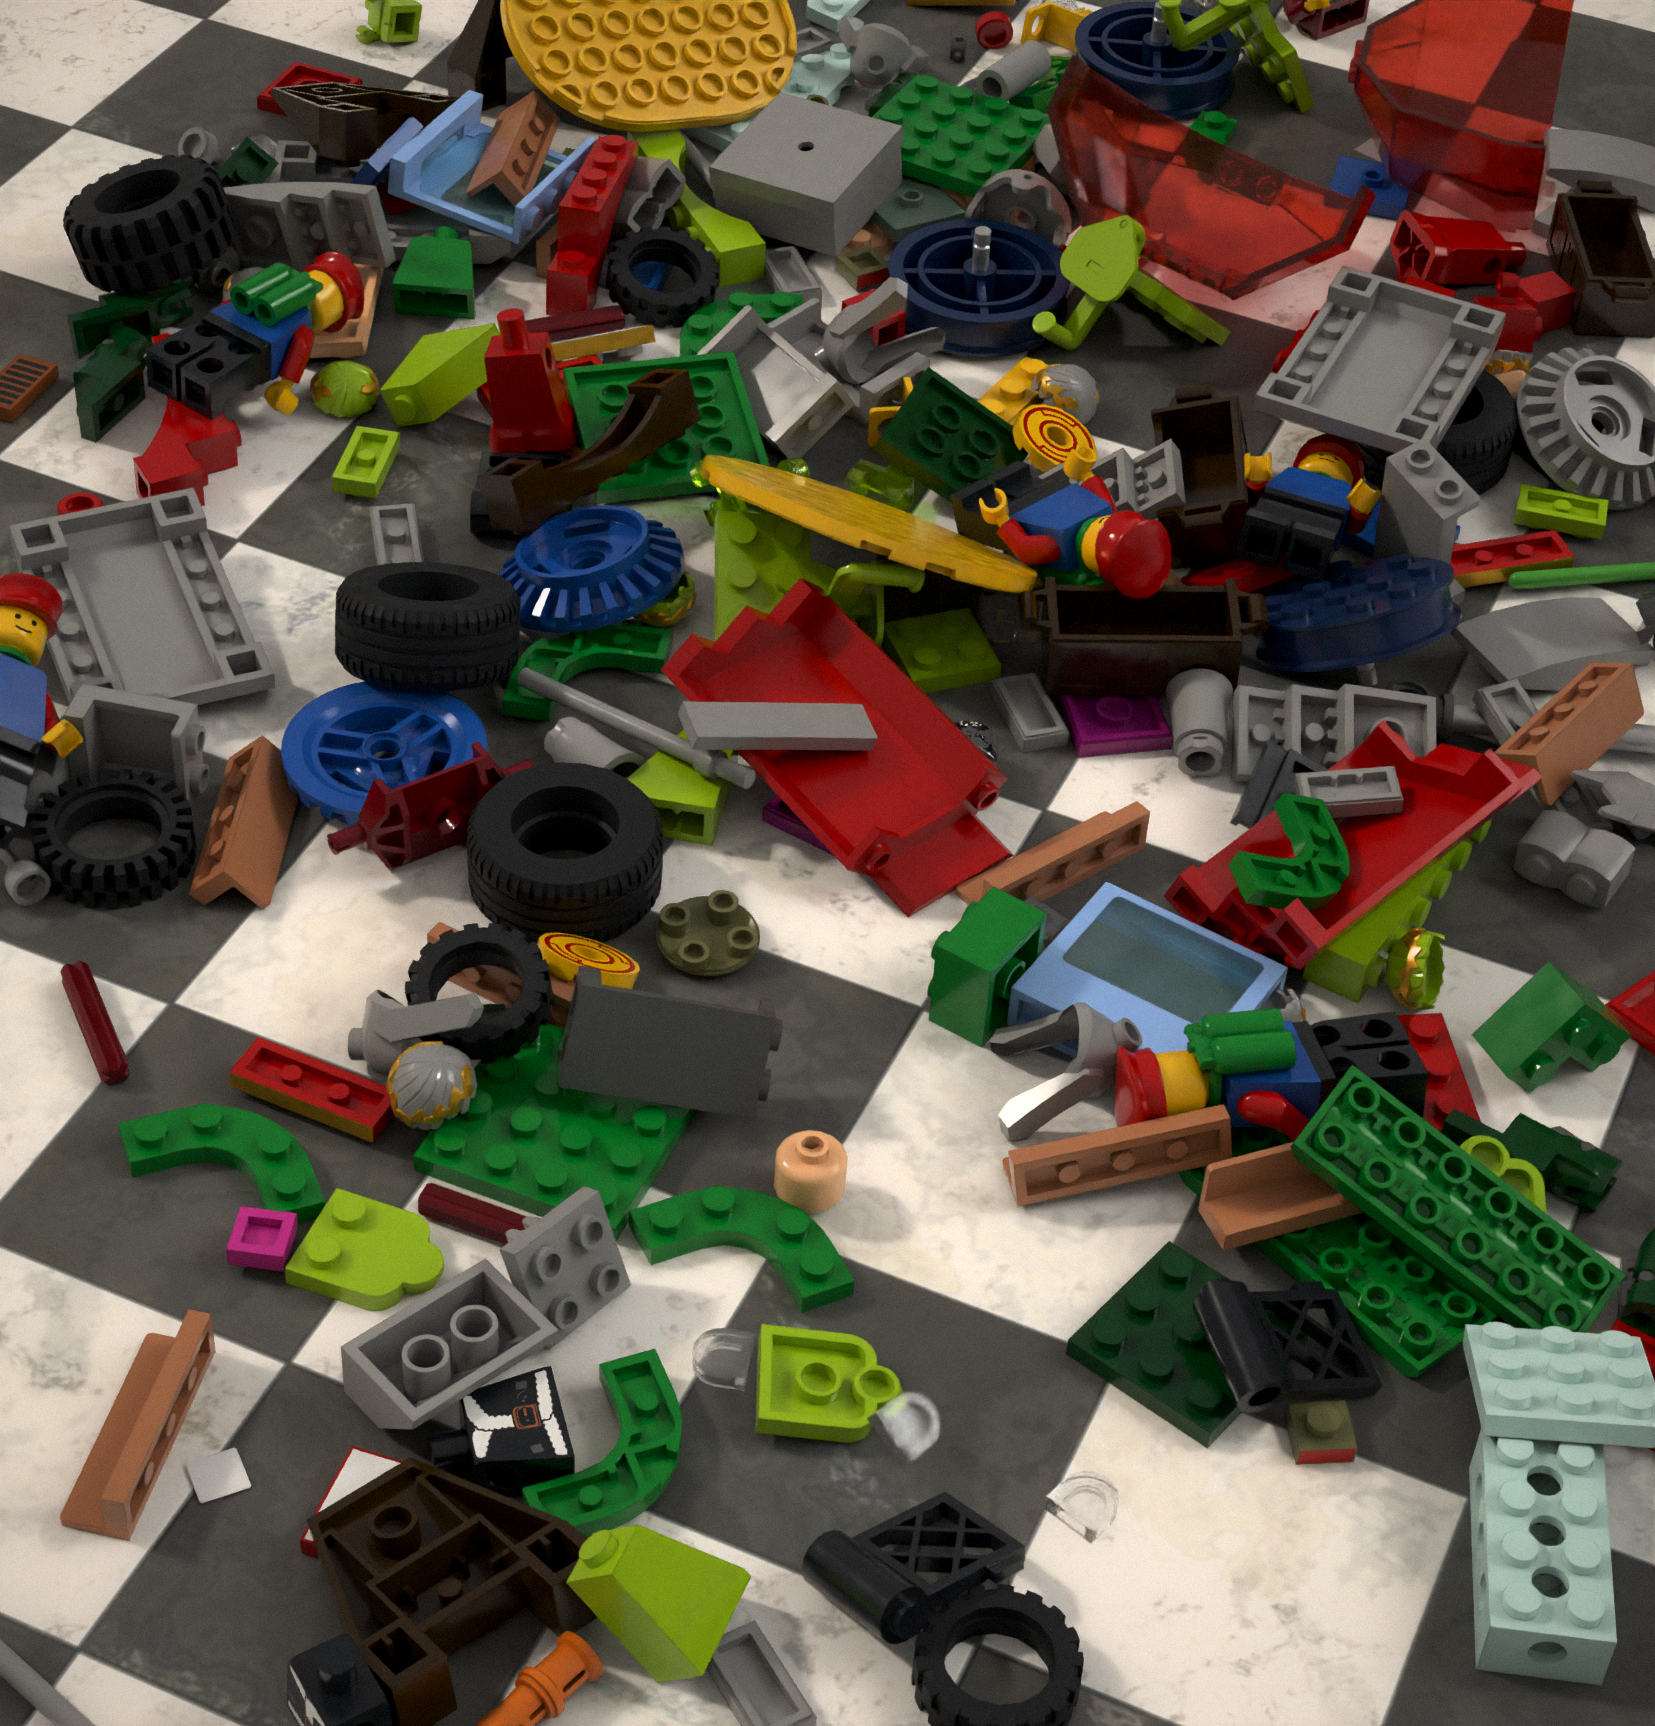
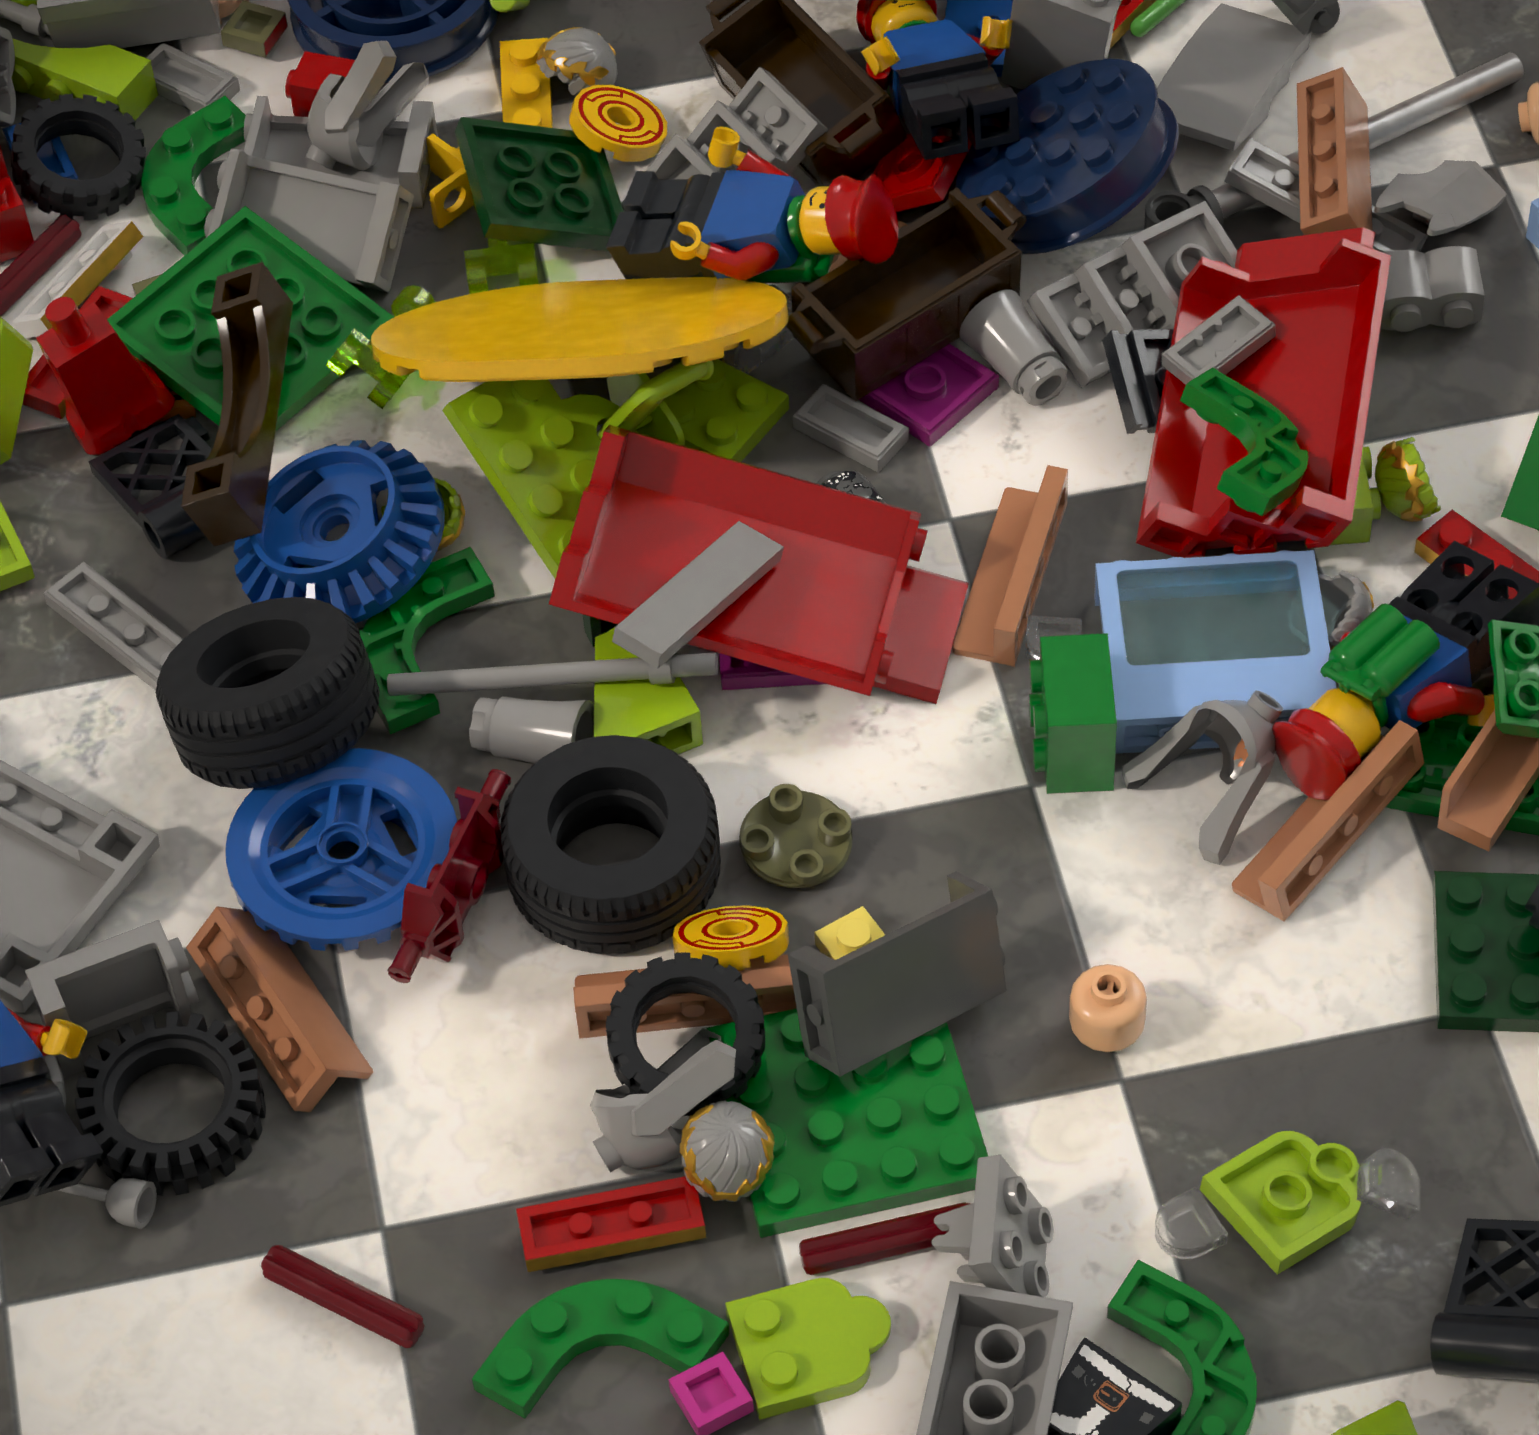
camera: 30 degrees left, 10 degrees up
green plate [629,1185,855,1313] -> none

